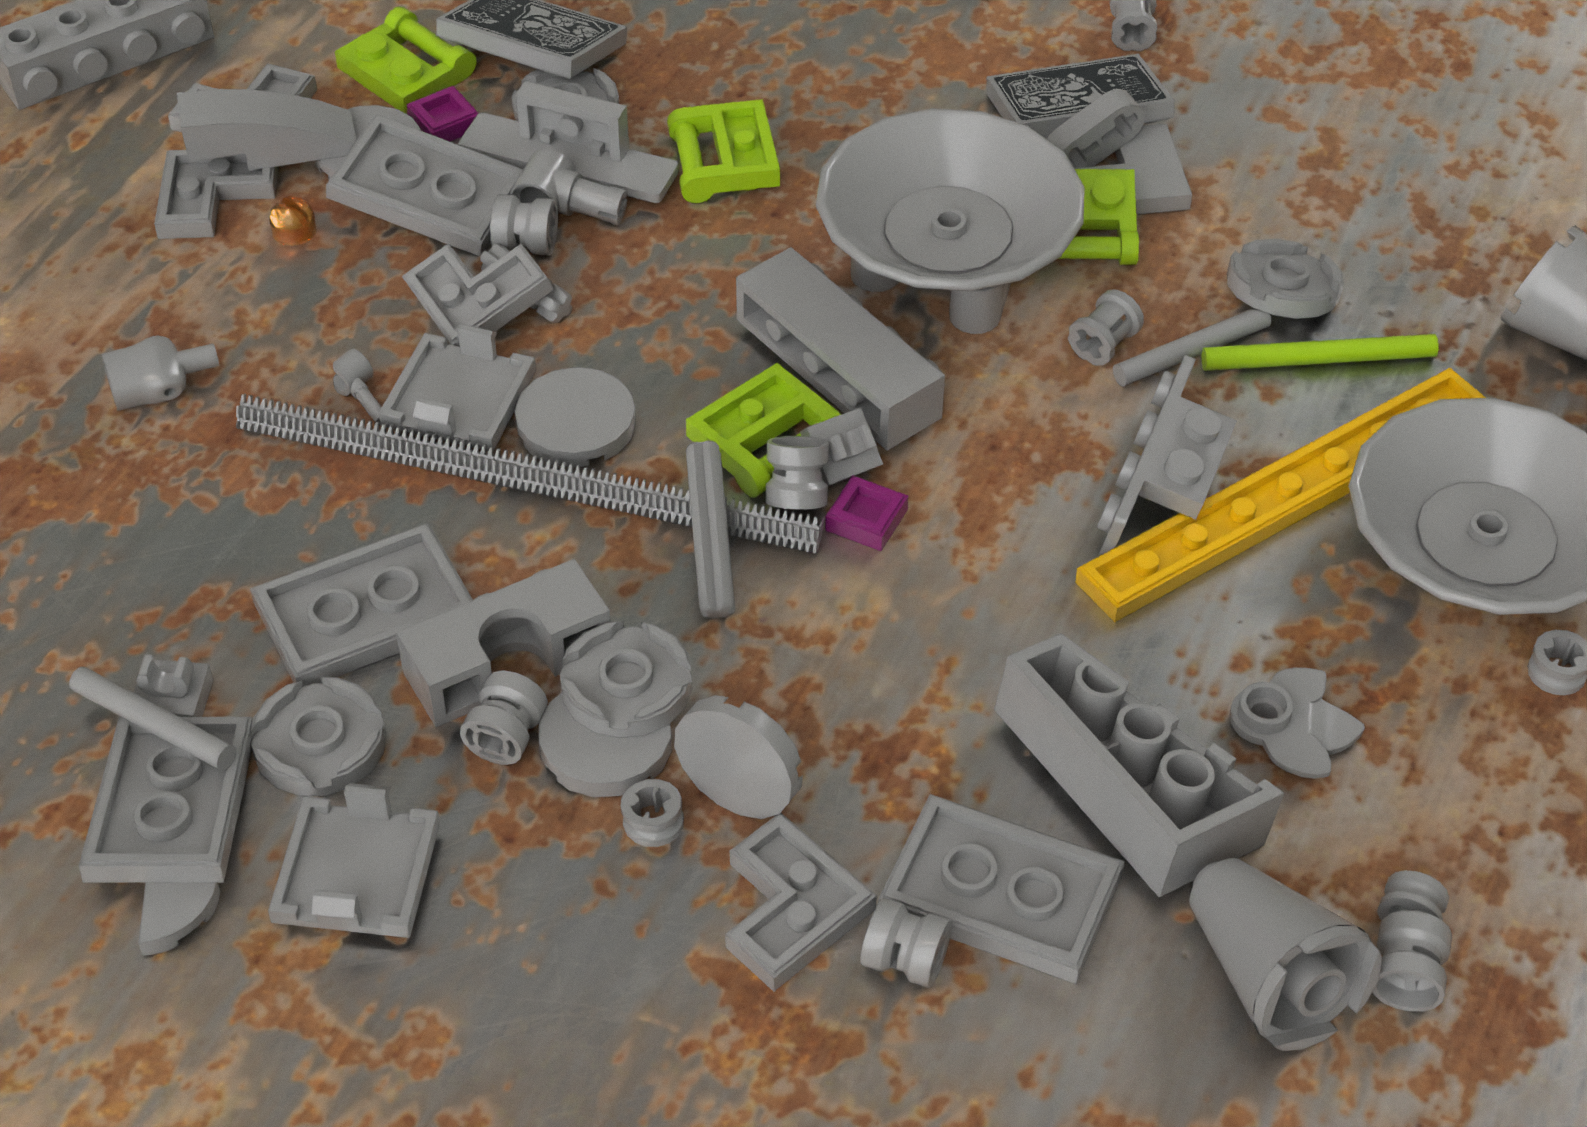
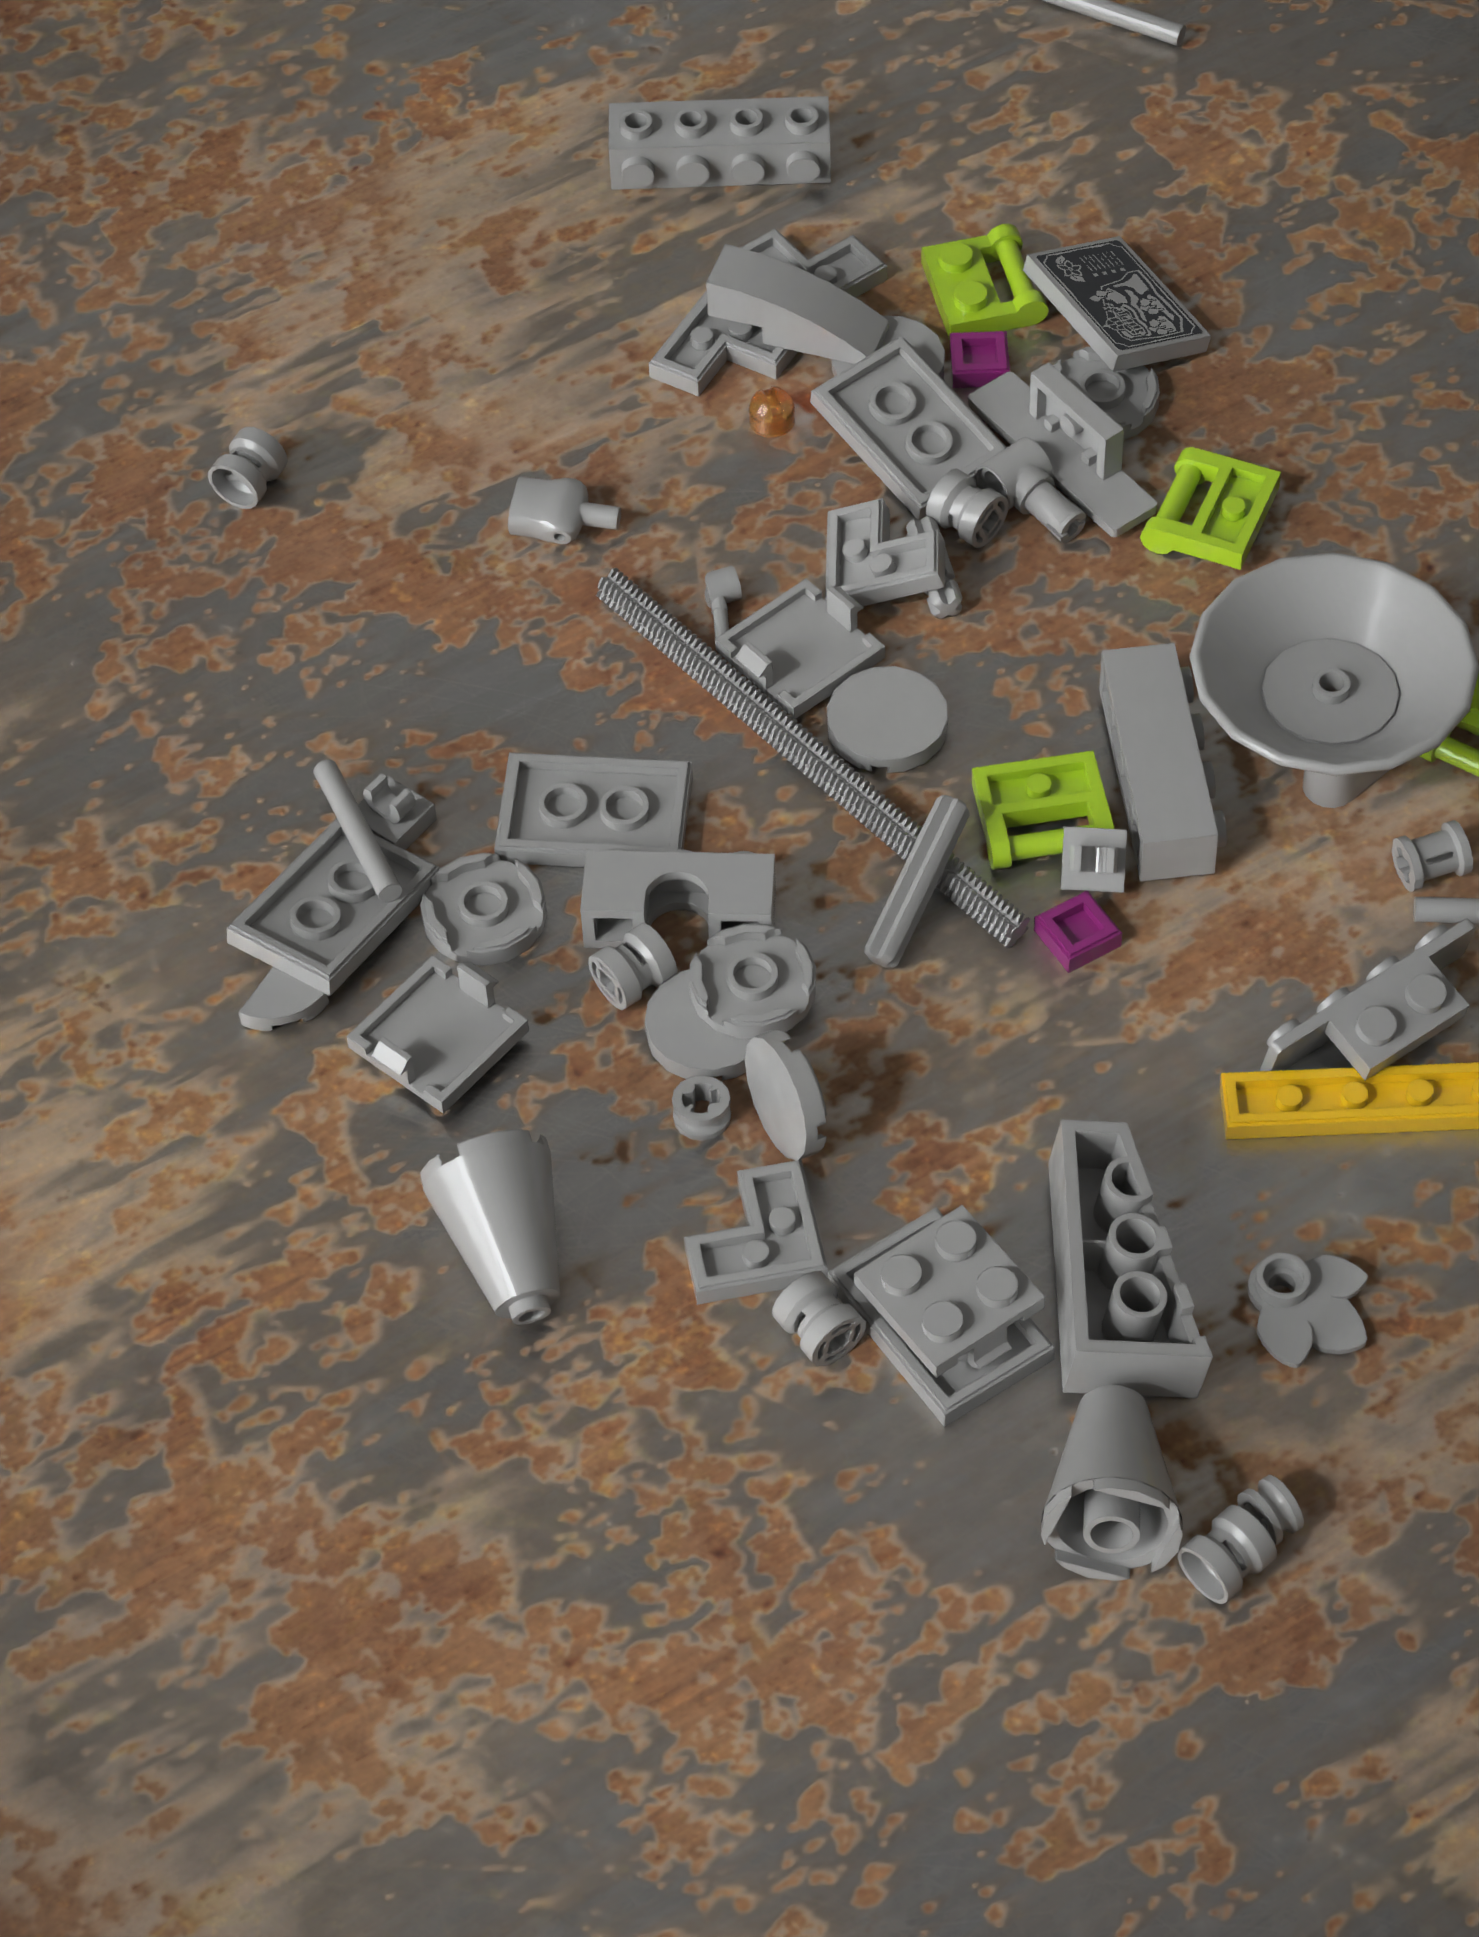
camera: 35 degrees right, 5 degrees up
light grey wheel [765,436,829,509] -> none
none -> light grey cone [420,1129,560,1325]
none -> light grey piece [854,1205,1045,1378]

